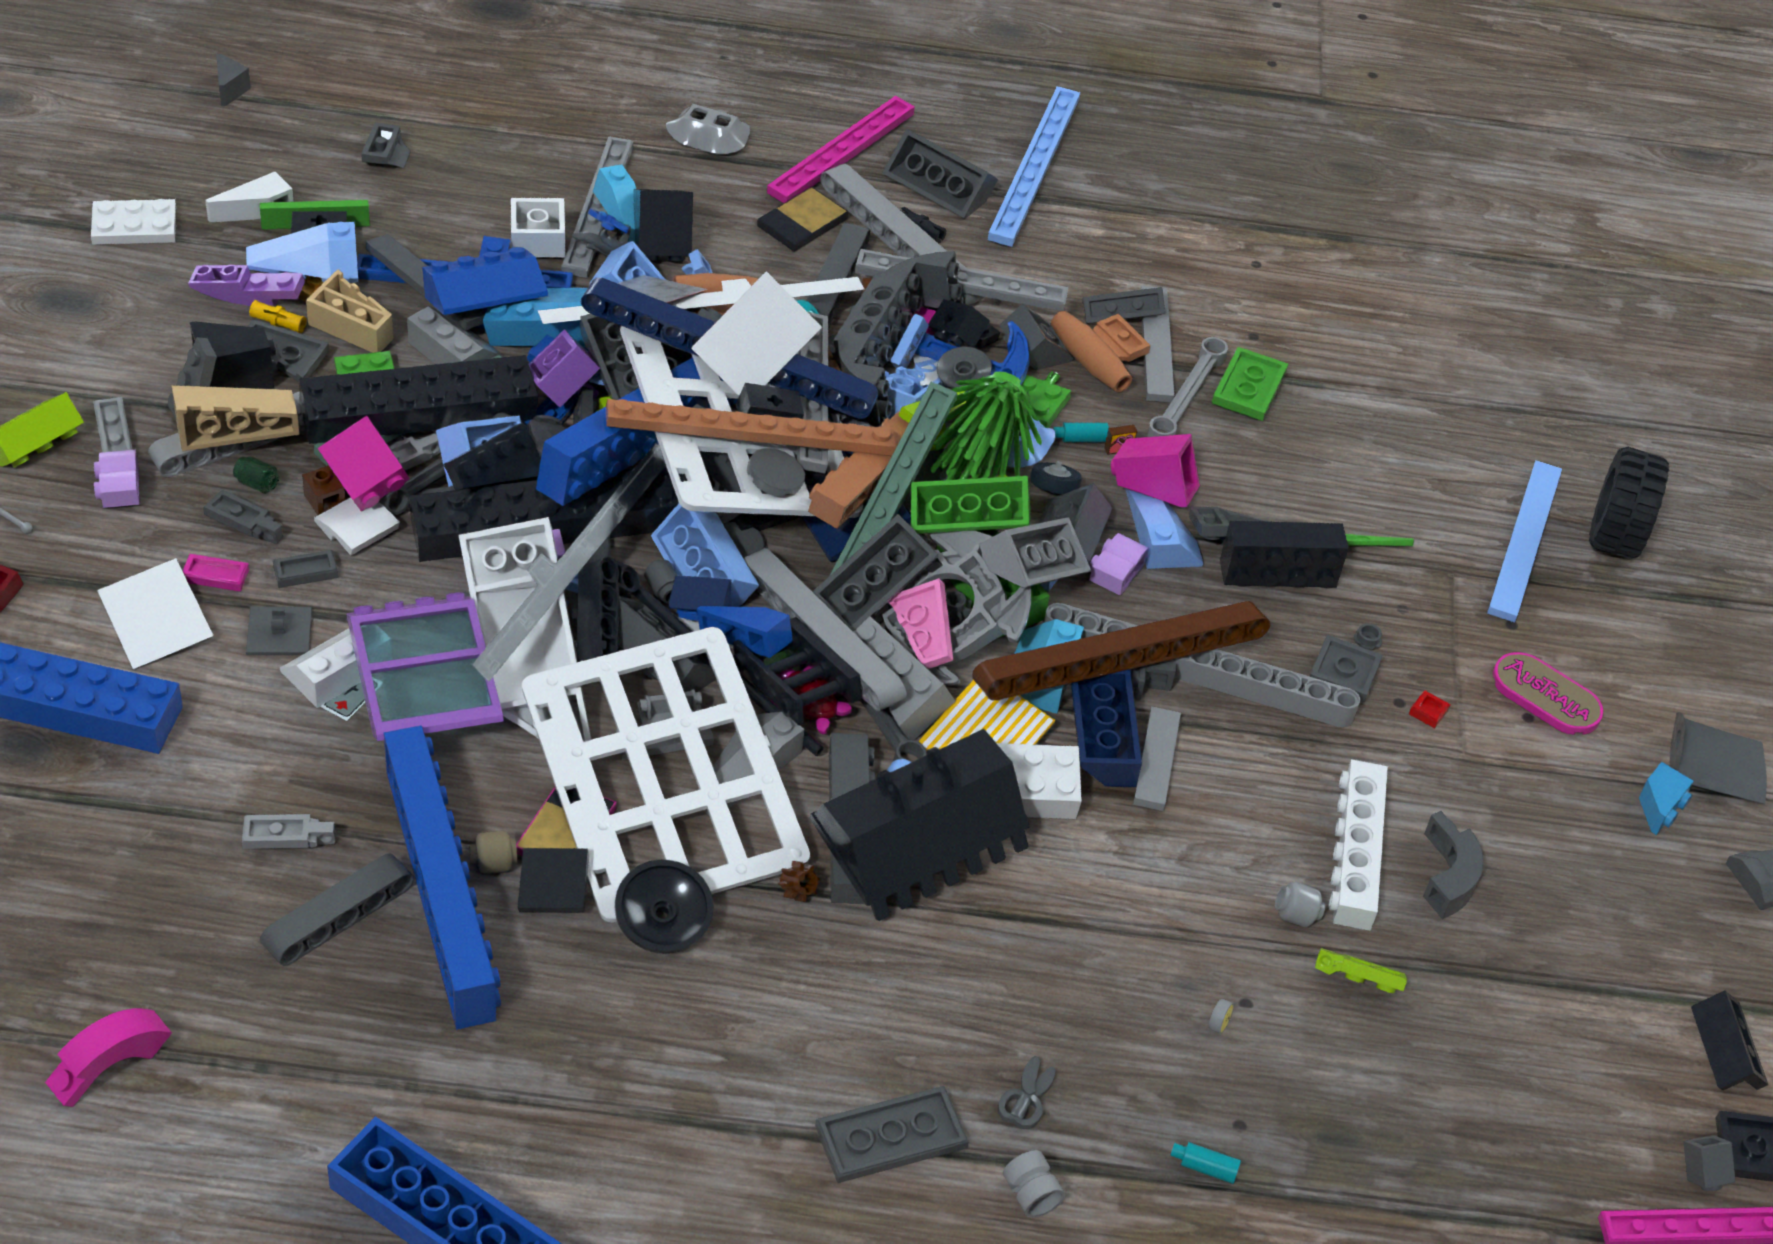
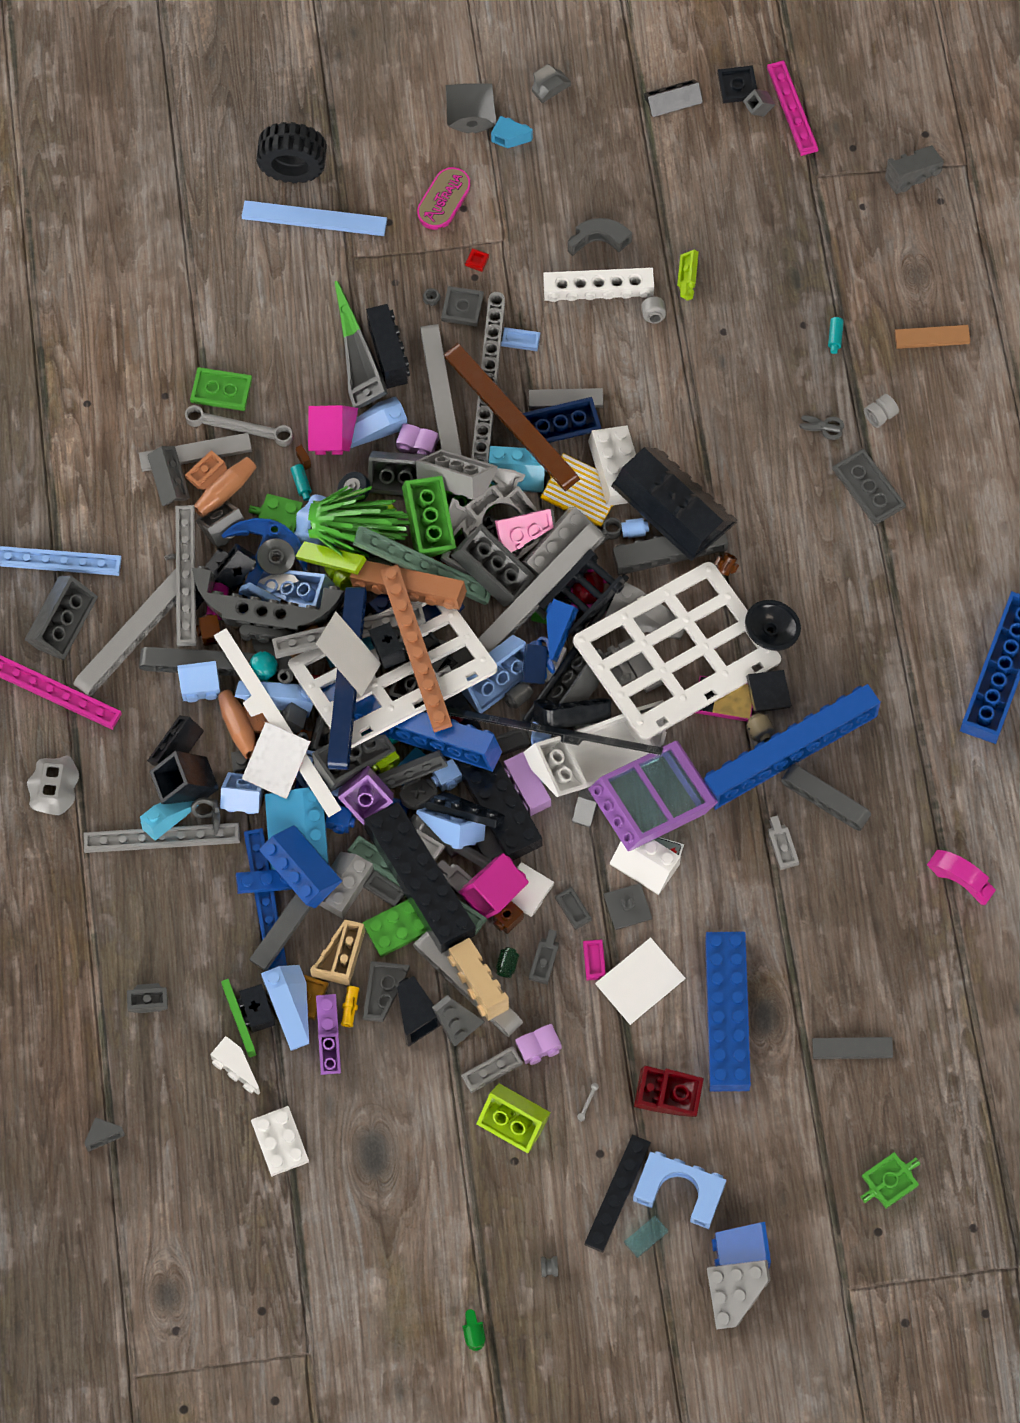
camera: 95 degrees left, 20 degrees up
white brick [511,198,565,258] -> none
blue piece [588,208,629,233] -> none
light blue tile [682,249,712,275] -> none
dark grey tile [747,448,805,497] -> none
tile [757,187,849,252] -> none
black pin [900,207,947,243] -> none
light grey tile [1209,999,1234,1034] -> none
none -> black panel [147,715,204,766]
none -> light blue slope [177,661,221,702]
none -> light grey beam [420,324,461,455]
none -> light blue tile [501,327,540,351]

